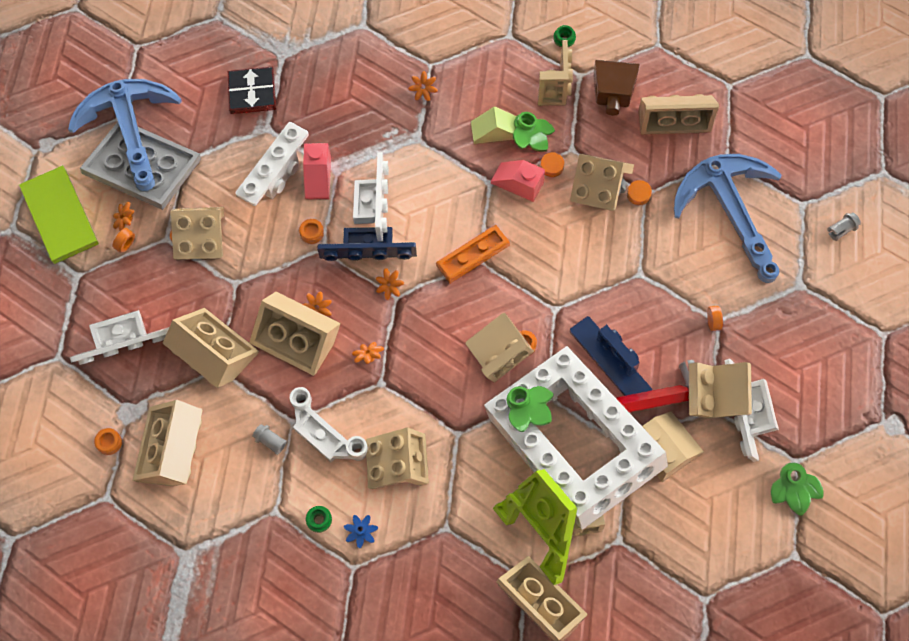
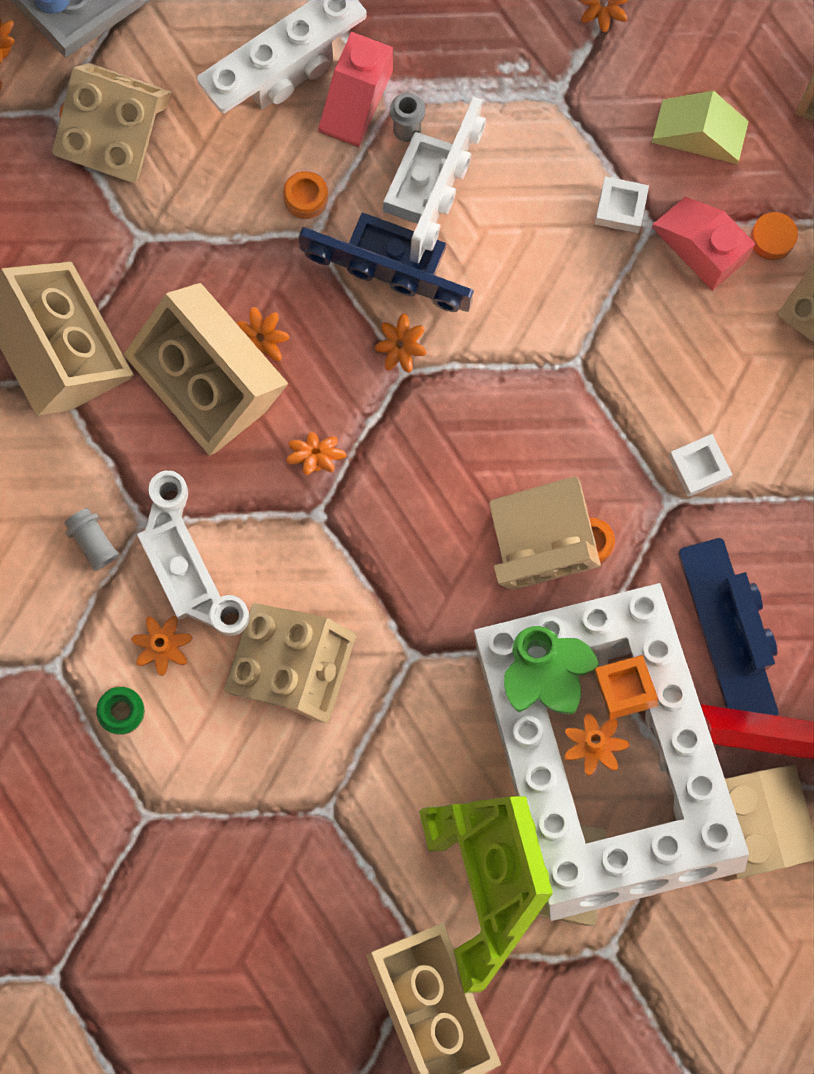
camera: 15 degrees right, 10 degrees up
blue plant [344,515,378,549] -> none
orange tile [436,225,510,284] -> none
bright green plate [513,112,555,152] -> none
none -> orange plant [131,616,193,676]
none -> light grey pin [390,93,425,142]
none -> orange plant [565,713,629,776]
none -> white plate [595,176,649,233]
none -> orange plate [595,655,659,720]
none -> white plate [668,434,733,497]

